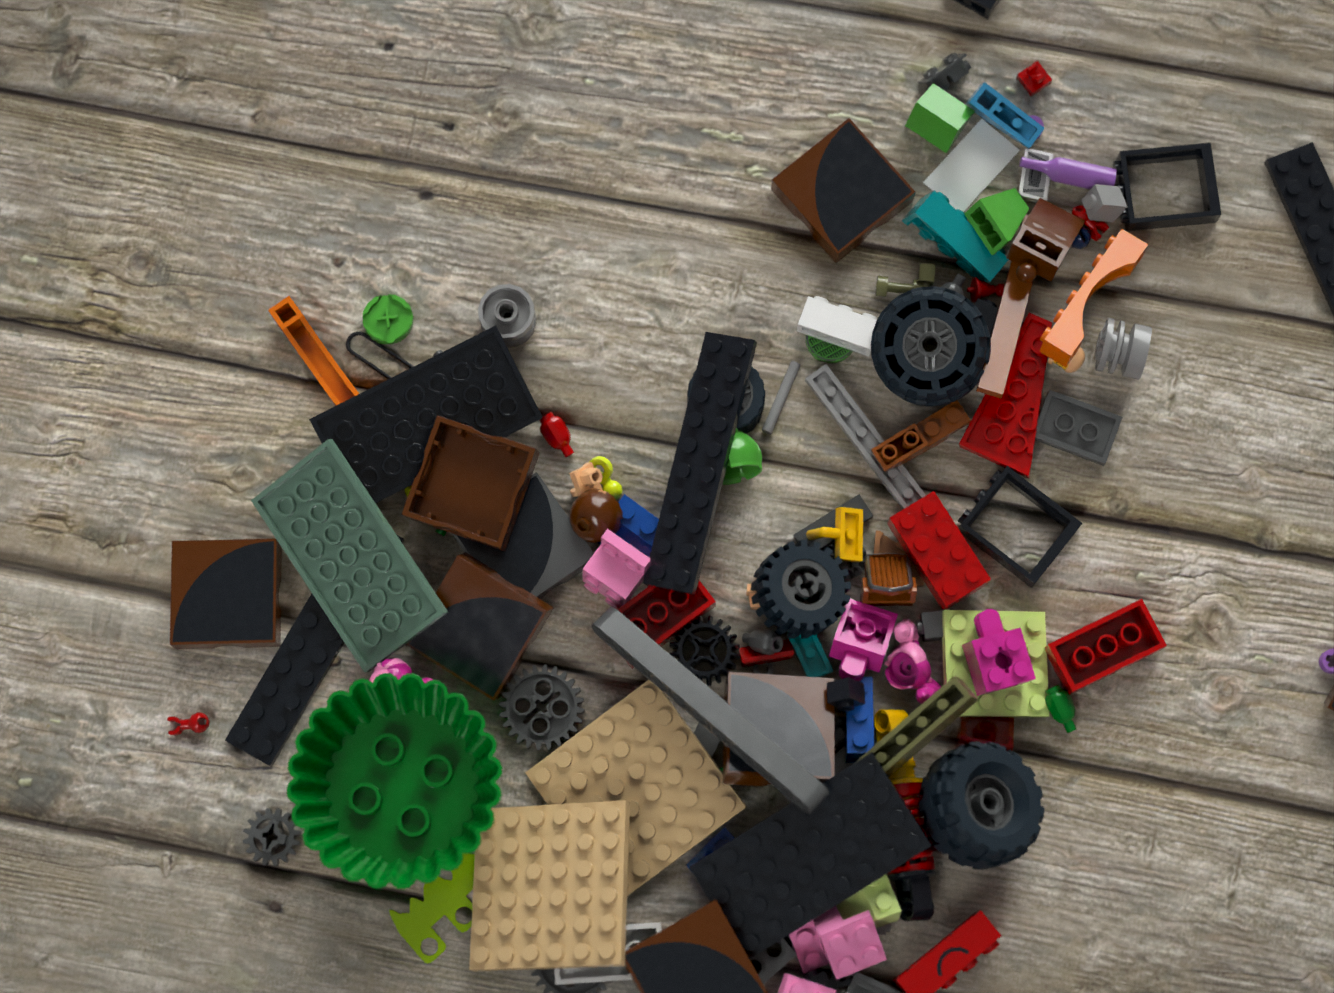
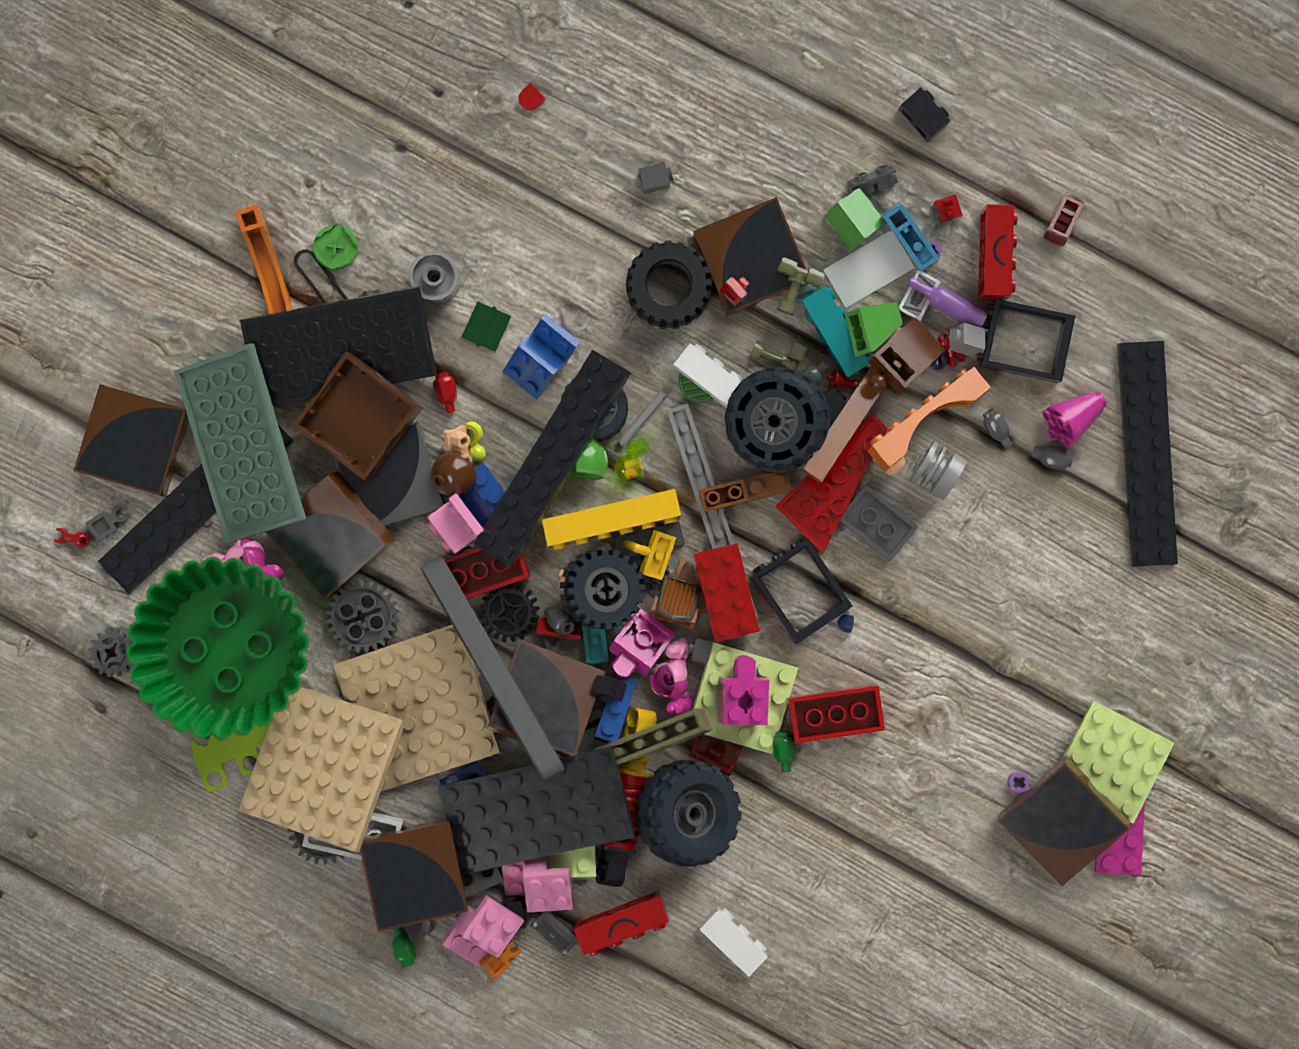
camera: 15 degrees right, 10 degrees up
none -> dark grey plate [85,505,129,542]
none -> dark green piece [462,301,511,352]
none -> blue bracket [502,314,581,400]
none -> red tile [519,83,546,111]
none -> yellow brick [542,489,681,551]
none -> clear neon green piece [614,438,650,481]
none -> black tyre [626,241,712,330]
none -> dark grey brick [638,162,673,194]
none -> white brick [699,907,768,977]
none -> red tile [720,277,749,307]
none -> olive bar [777,257,825,316]
none -> dark blue hinge [837,614,854,633]
none -> red brick [977,204,1018,301]
none -> dark grey plant [983,408,1012,448]
none -> dark grey plant [1031,446,1074,470]
none -> dark pink cone [1042,392,1107,447]
none -> slope [1043,194,1084,246]

